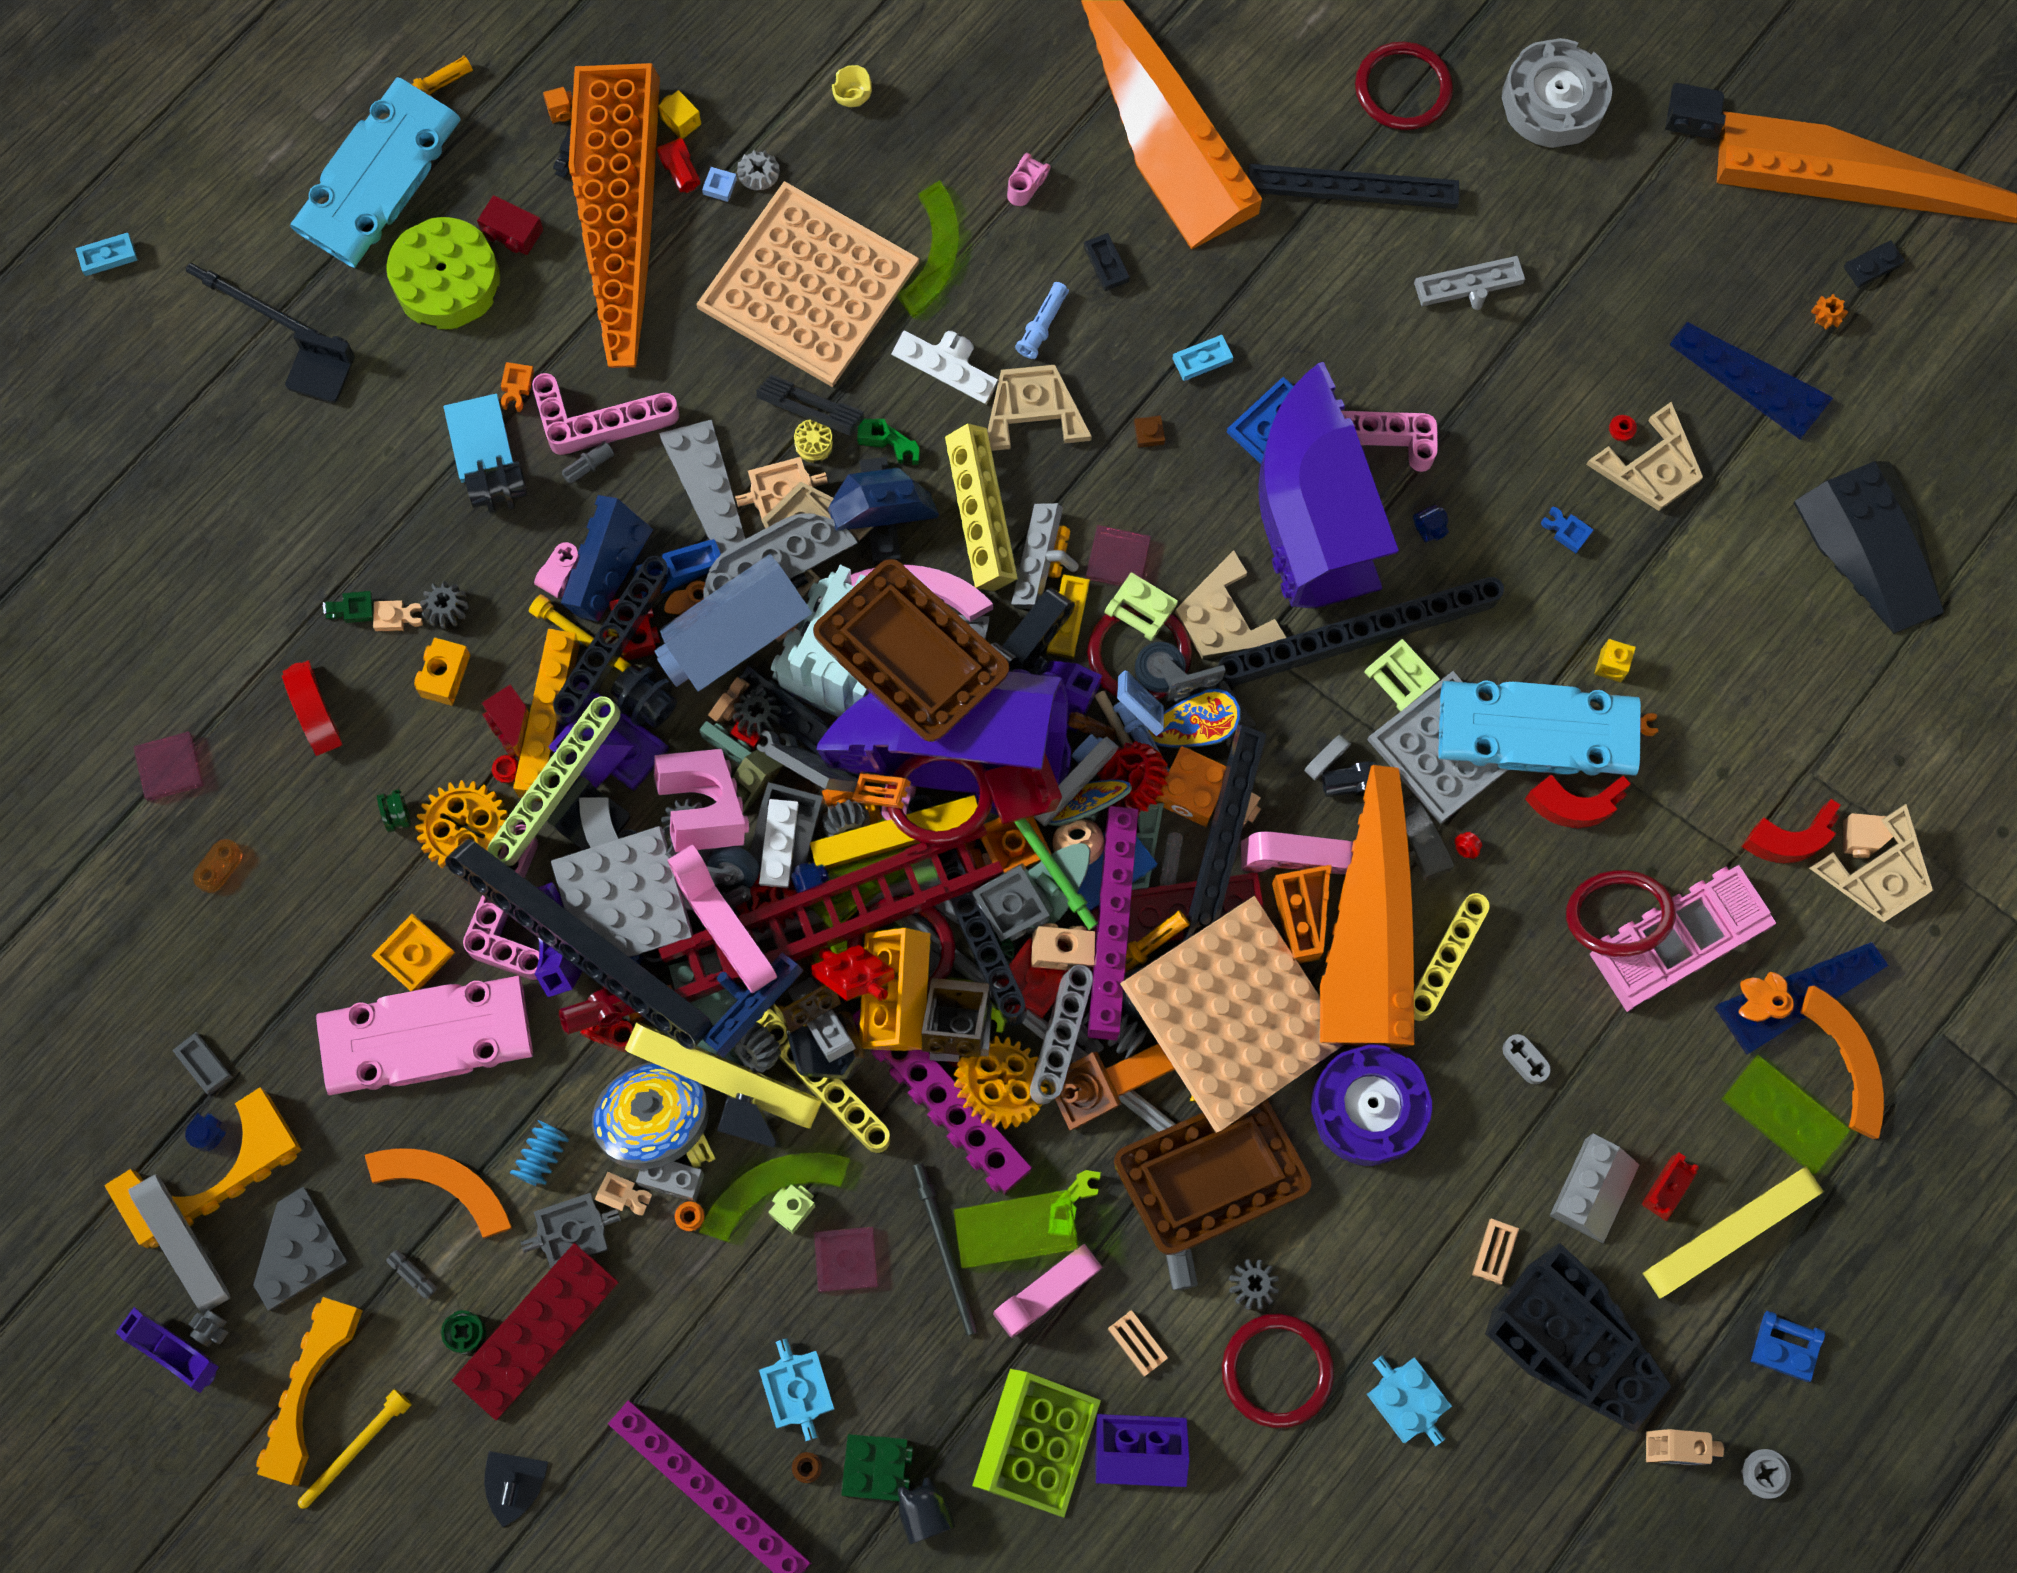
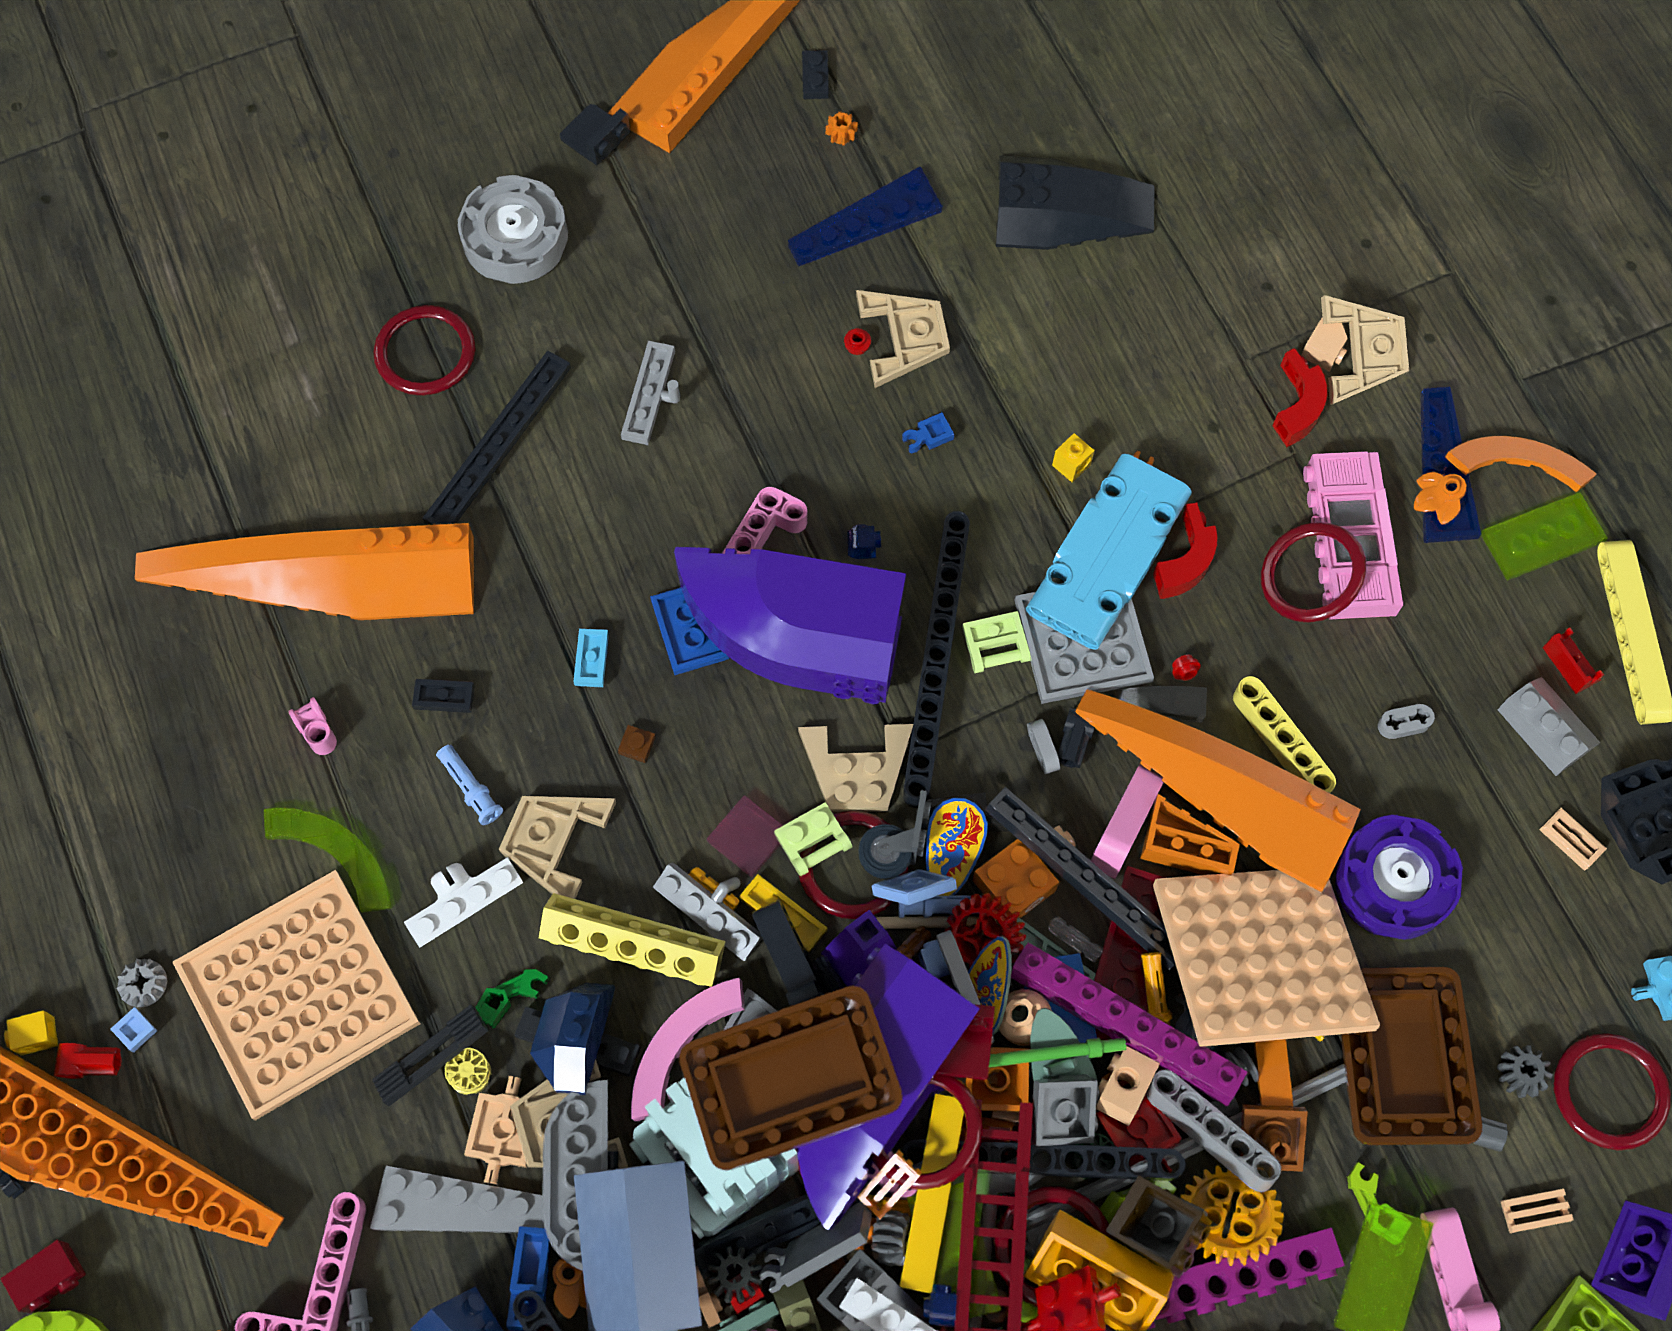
camera: 60 degrees left, 5 degrees down
light yellow hair [832,65,872,107] -> none

